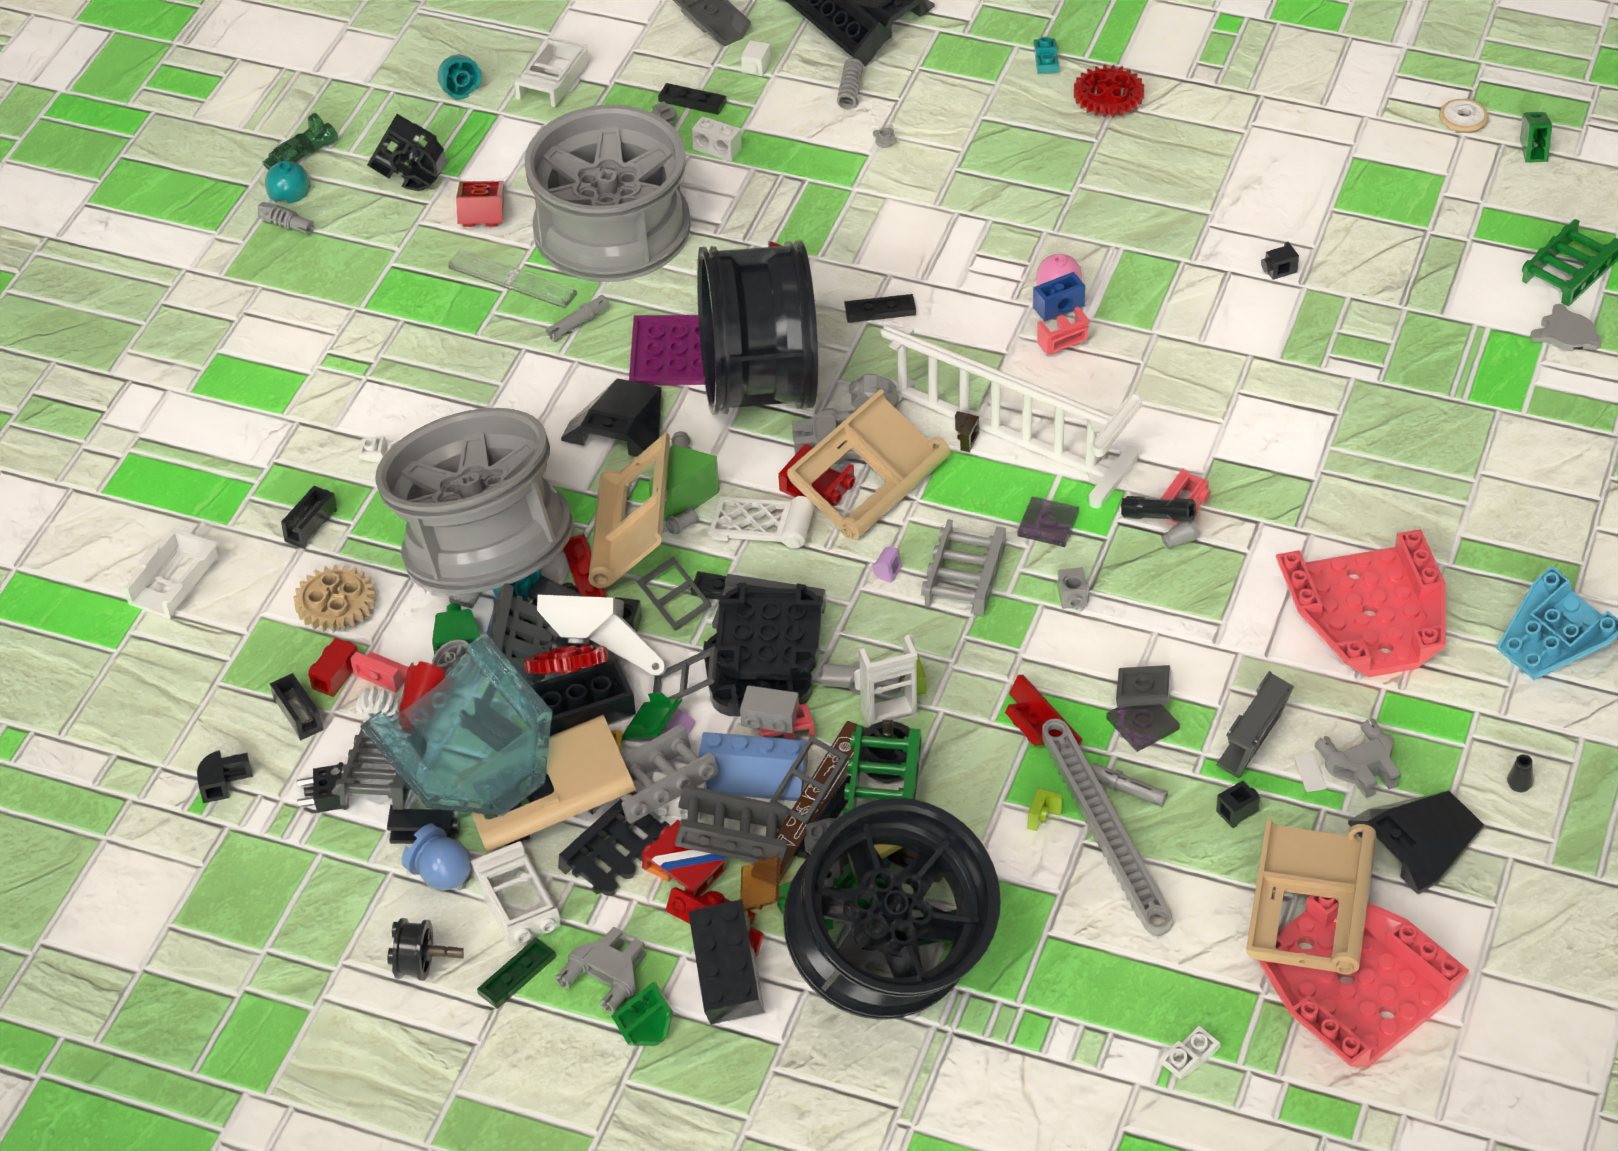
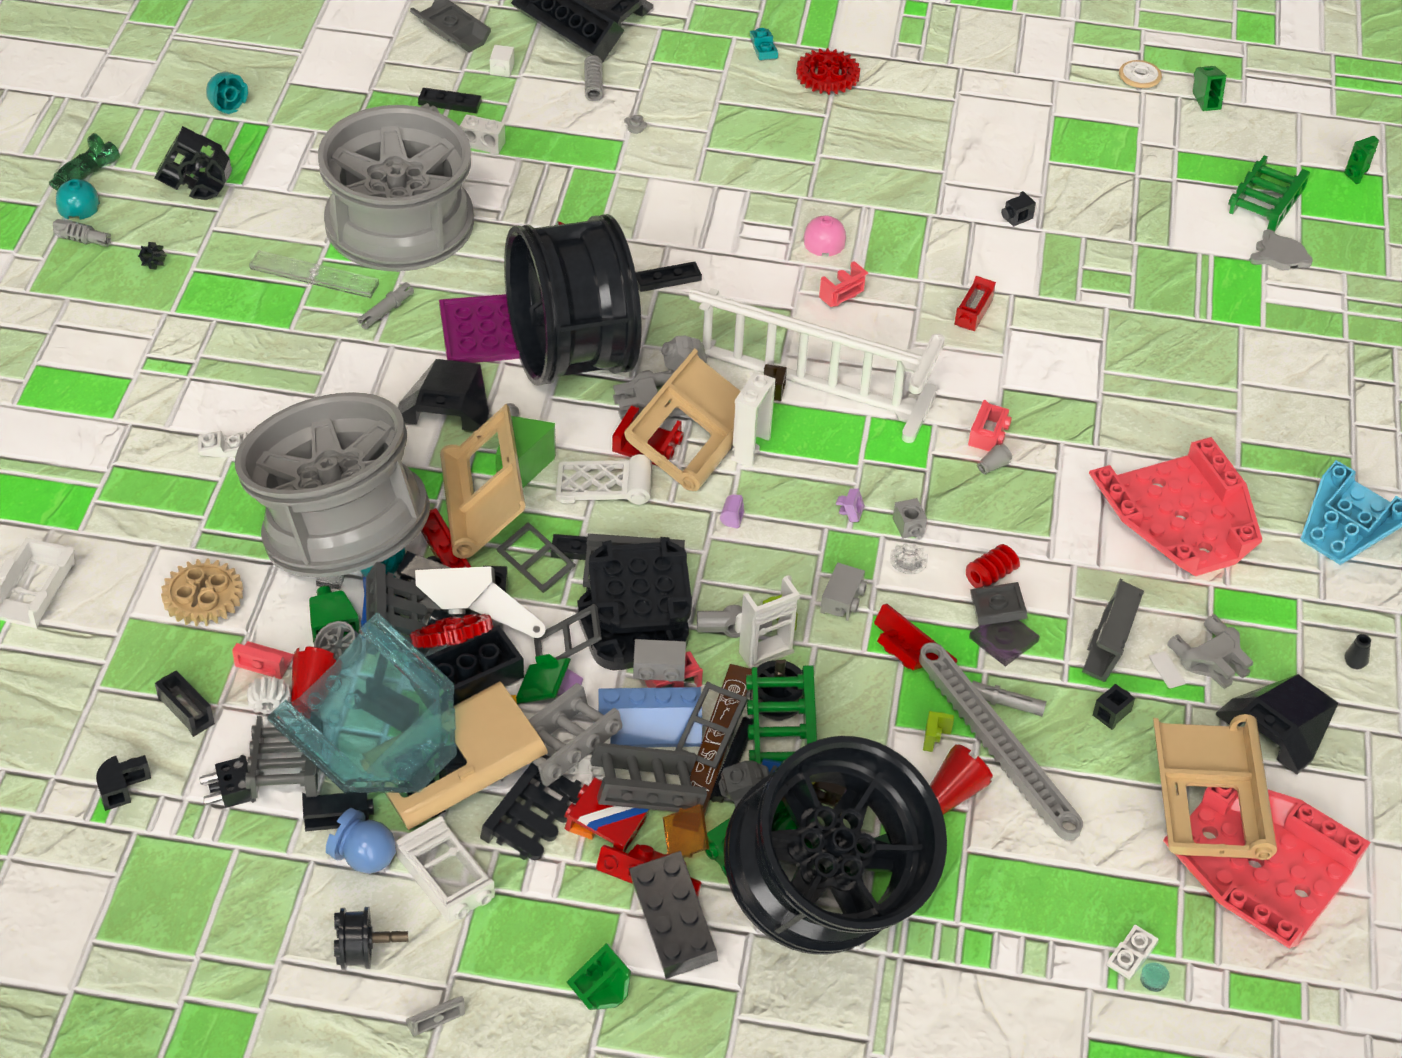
camera: 15 degrees left, 0 degrees up
black window [281,486,337,549] -> none
red brick [308,638,358,697] -> none
slope [456,181,504,227] -> none
dark green tile [477,937,556,1009] -> none
white piece [514,35,589,107] -> none
light grey connector [555,926,646,1014] -> none
light grey pin [666,508,698,534] -> none
light grey fence [921,519,1006,617] -> none
tile [1017,496,1079,547] -> none
blue brick [1033,272,1085,322] -> none
black axle [1121,496,1197,522] -> none
none -> black gear [138,242,167,270]
none -> light grey slope [405,996,465,1036]
none -> white door [731,371,775,467]
none -> light grey hinge [820,562,867,621]
none -> lavender tile [836,489,865,522]
none -> clear gear [890,542,928,574]
none -> red cone [930,744,993,815]
none -> red window [954,276,996,332]
none -> red piece [966,544,1020,588]
none -> clear light blue tile [1140,963,1170,992]

